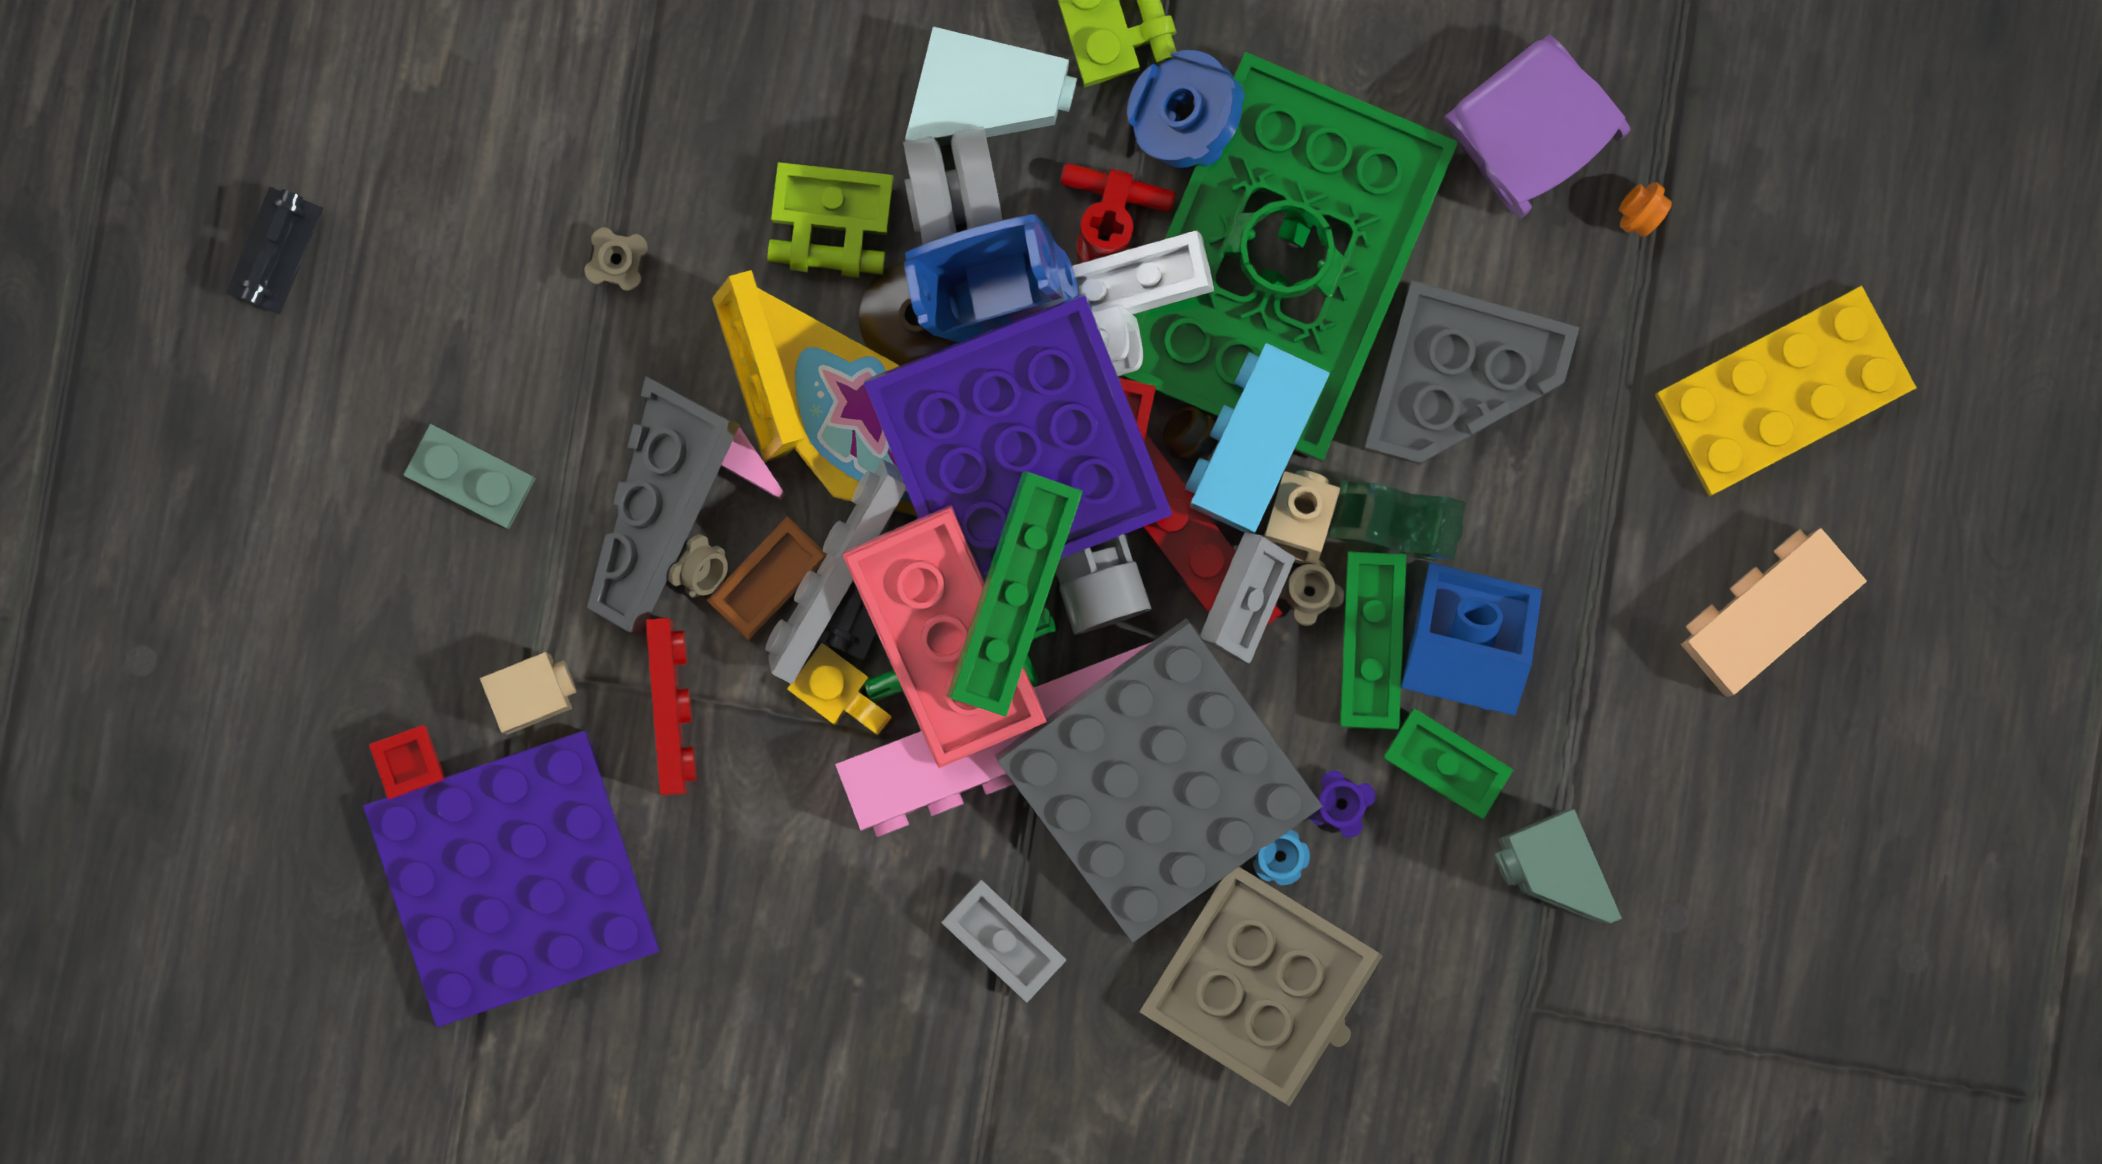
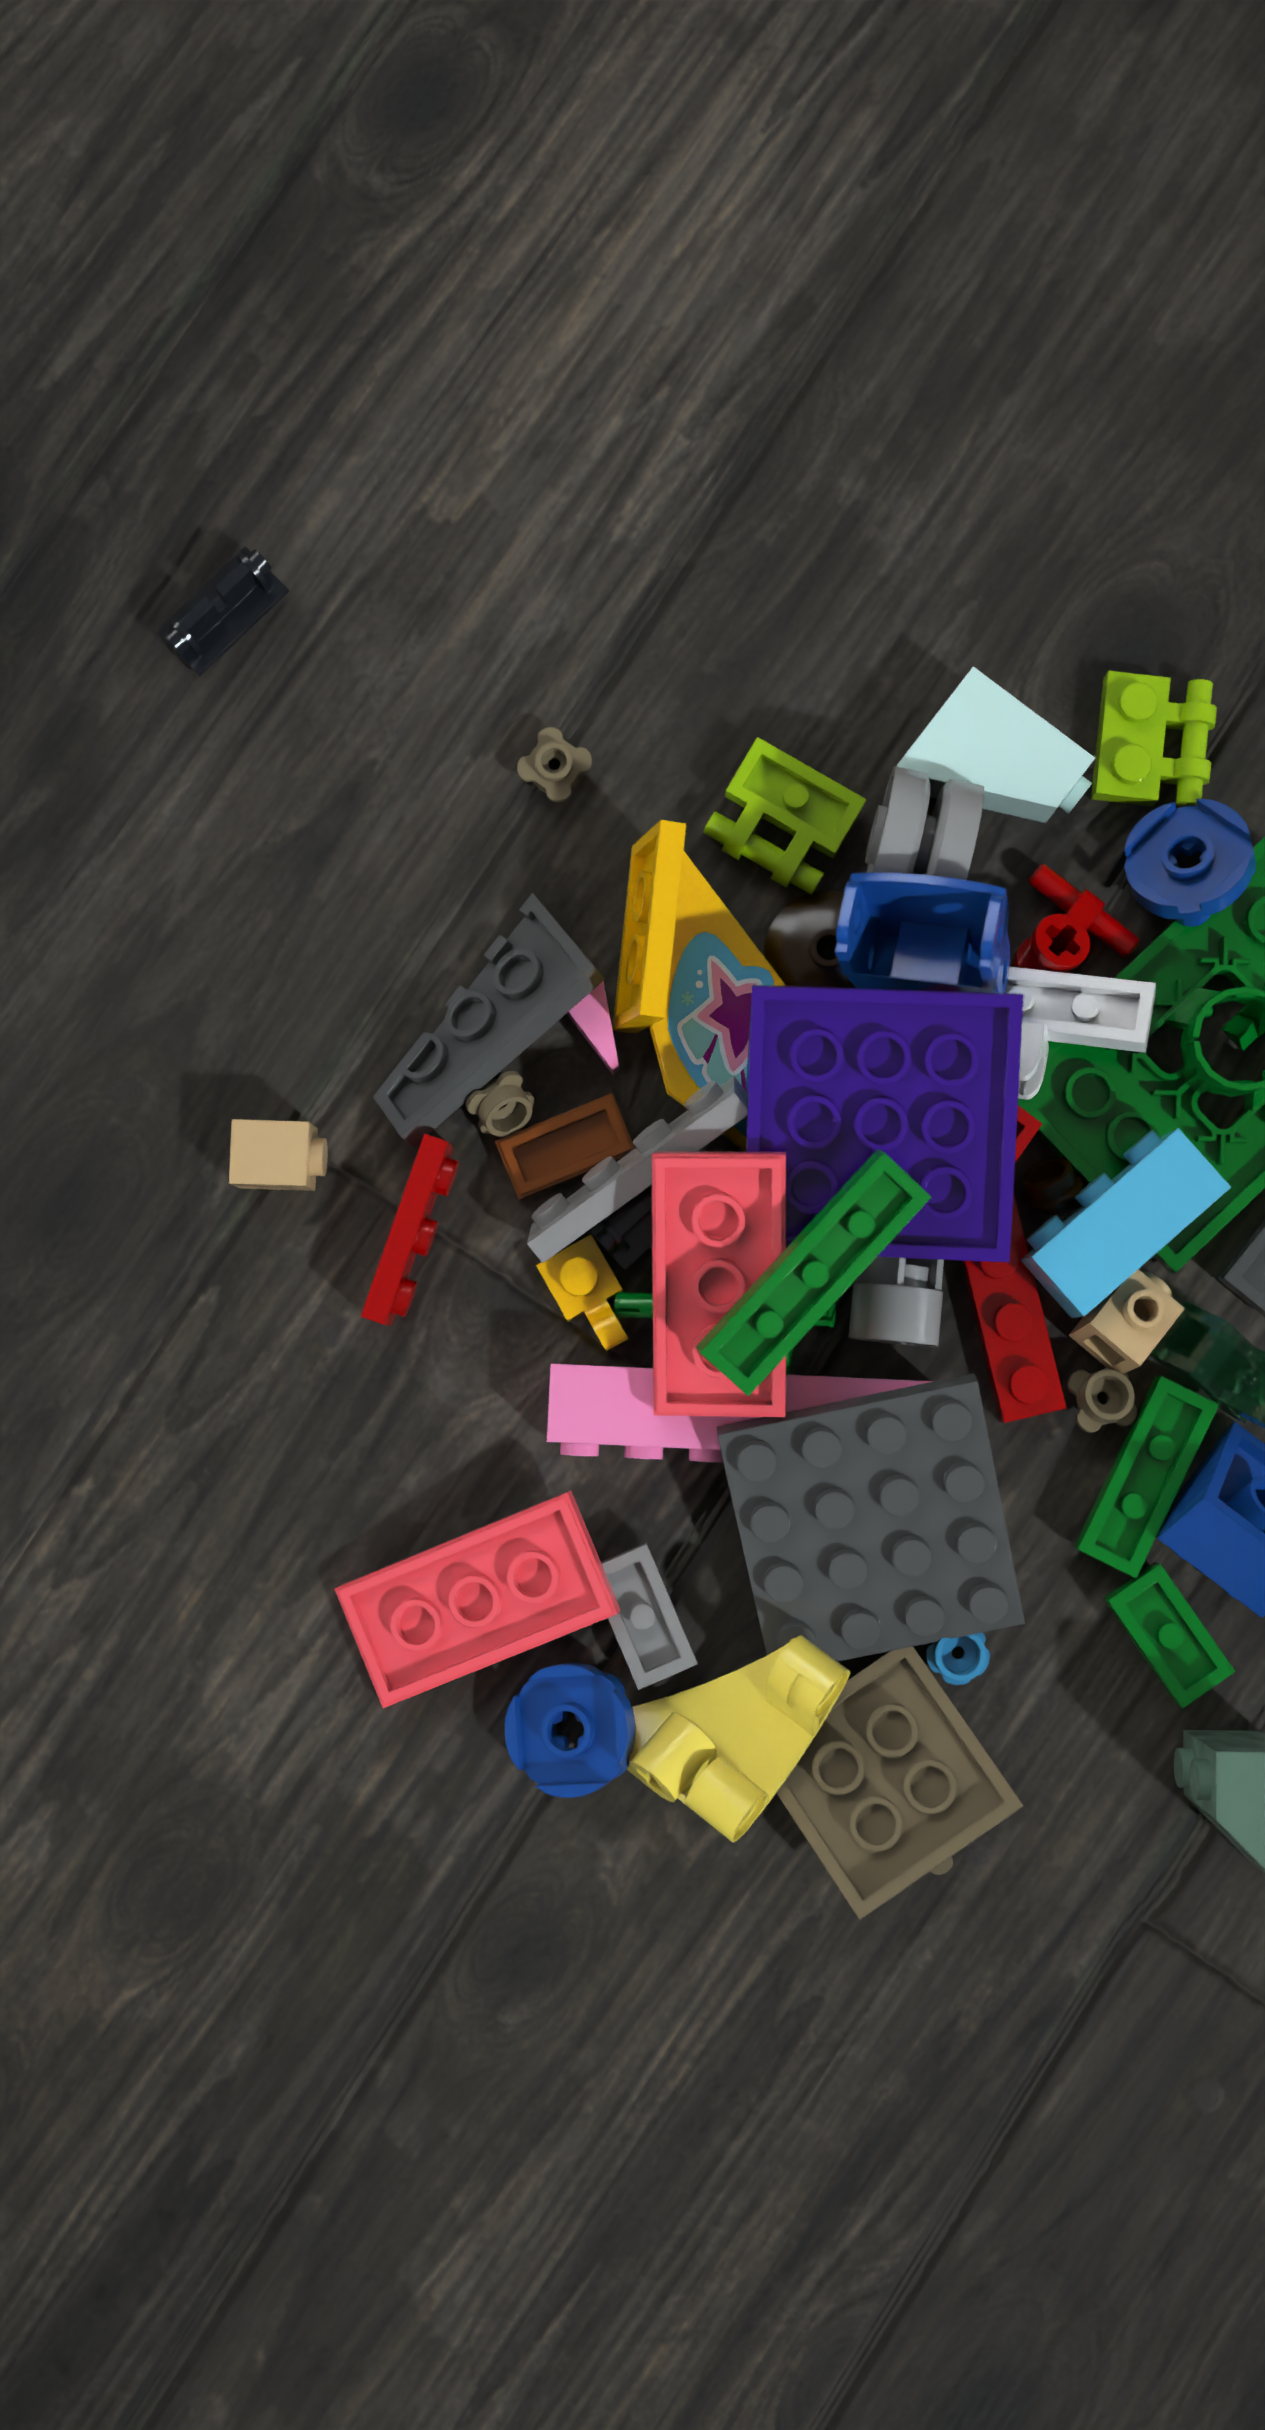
camera: 25 degrees right, 0 degrees up
dark purple plate [363,730,661,1028] -> none
red plate [369,725,445,800] -> none
sand green plate [404,424,536,530] -> none
light grey plate [1200,531,1296,664] -> none
dark purple plate [1309,770,1375,838] -> none
none -> coral tile [334,1490,621,1708]
none -> blue plate [505,1663,636,1798]
none -> light yellow panel [626,1635,850,1843]

